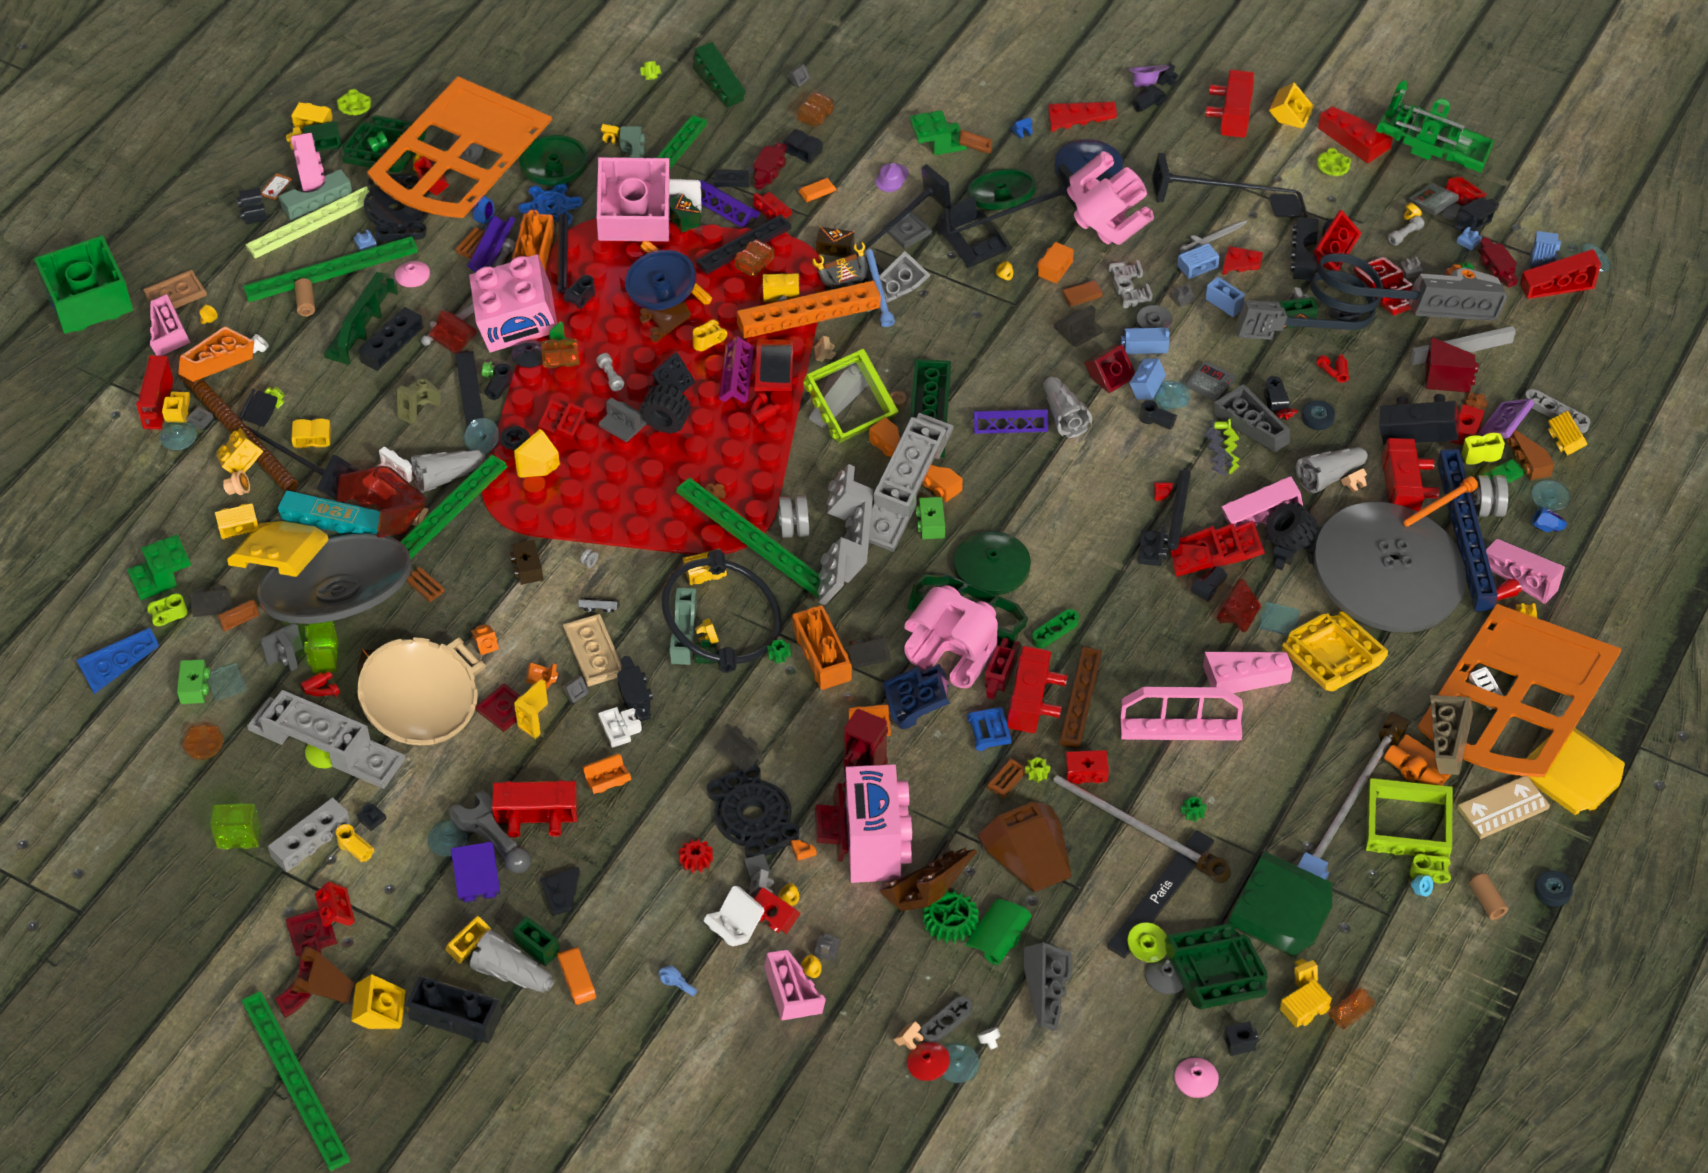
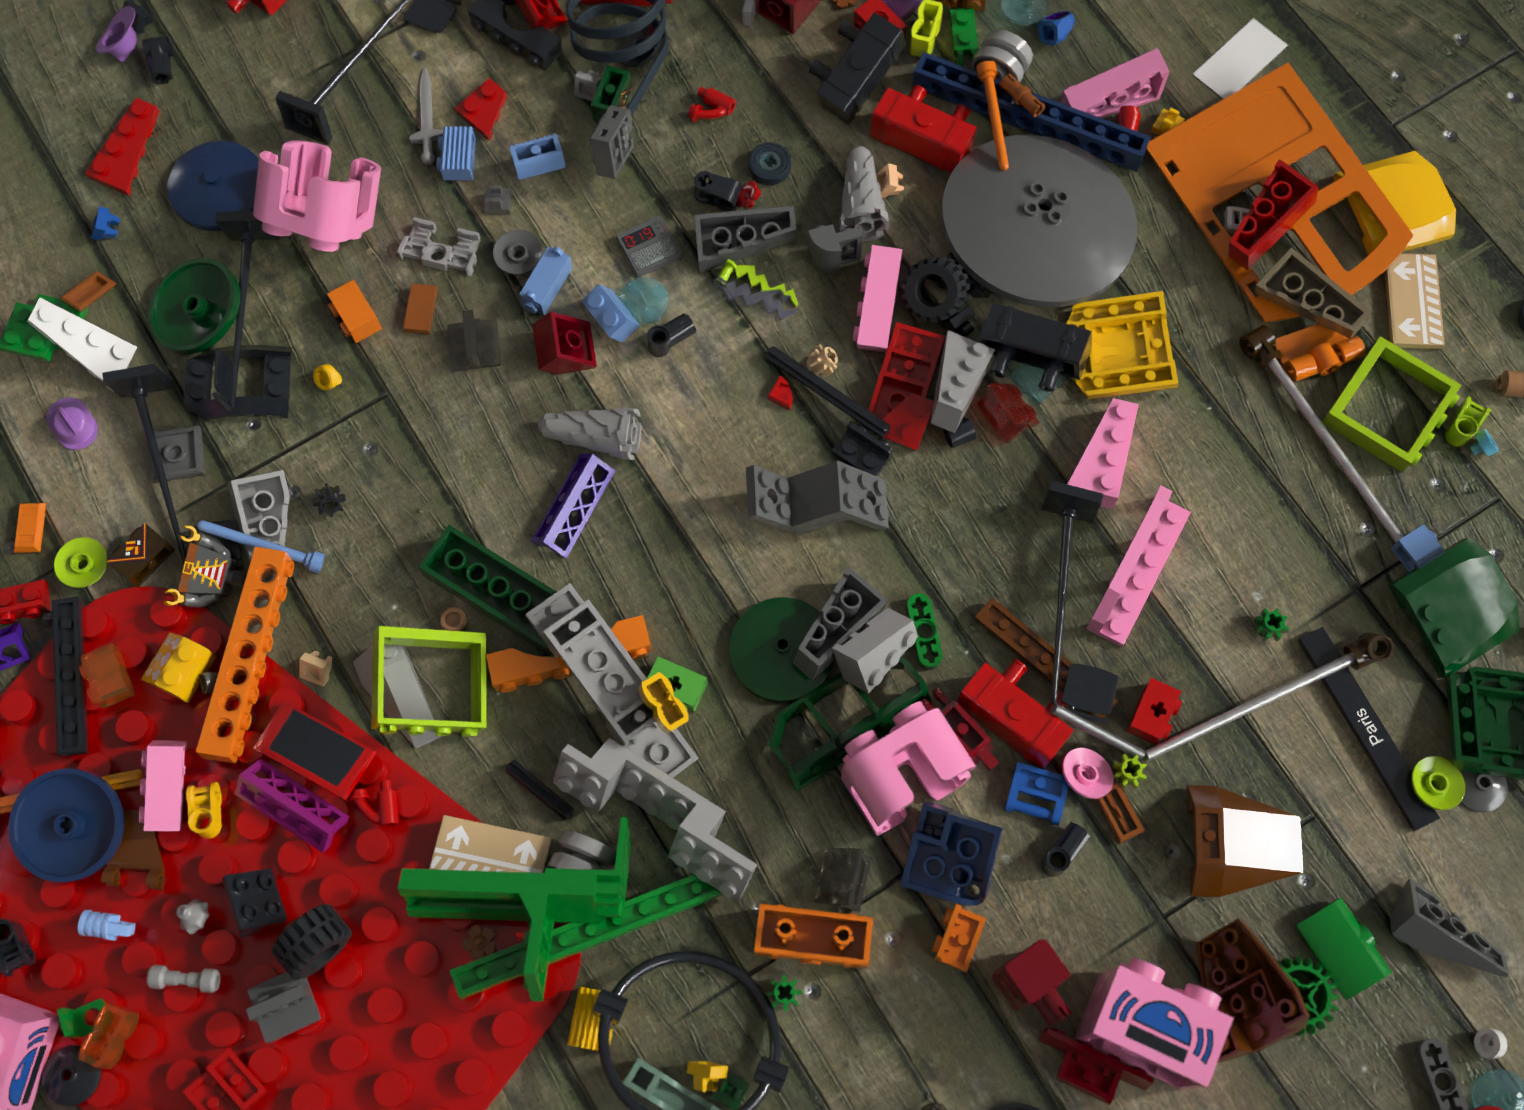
camera: 60 degrees left, 20 degrees up
none -> white wing [27,298,137,392]
none -> lime dish [54,537,108,588]
none -> light blue hinge [78,910,136,941]
none -> bright pink wedge [139,740,187,831]
none -> light grey piece [176,899,209,934]
none -> black gear [312,483,346,517]
none -> green piece [398,817,632,1001]
none -> tan tile [429,815,553,873]
none -> black axle [505,760,574,820]
none -> yellow brick [638,672,689,734]
none -> dark grey bracket [746,461,889,535]
none -> dark grey wedge [793,566,888,681]
none -> tan gear [806,344,838,378]
none -> dark grey brick [808,225,863,275]
none -> light grey wedge [832,608,918,693]
none -> light grey wedge [931,330,995,433]
none -> black piece [980,303,1092,392]
none -> dark orange pin [1000,74,1045,117]
none -> black piece [1041,480,1118,725]
none -> black piece [1041,822,1090,877]
none -> dark grey bar [1050,704,1145,760]
none -> bright pink dish [1062,748,1114,799]
none -> white sticker [1193,18,1288,99]
none -> red wedge [1228,159,1319,271]

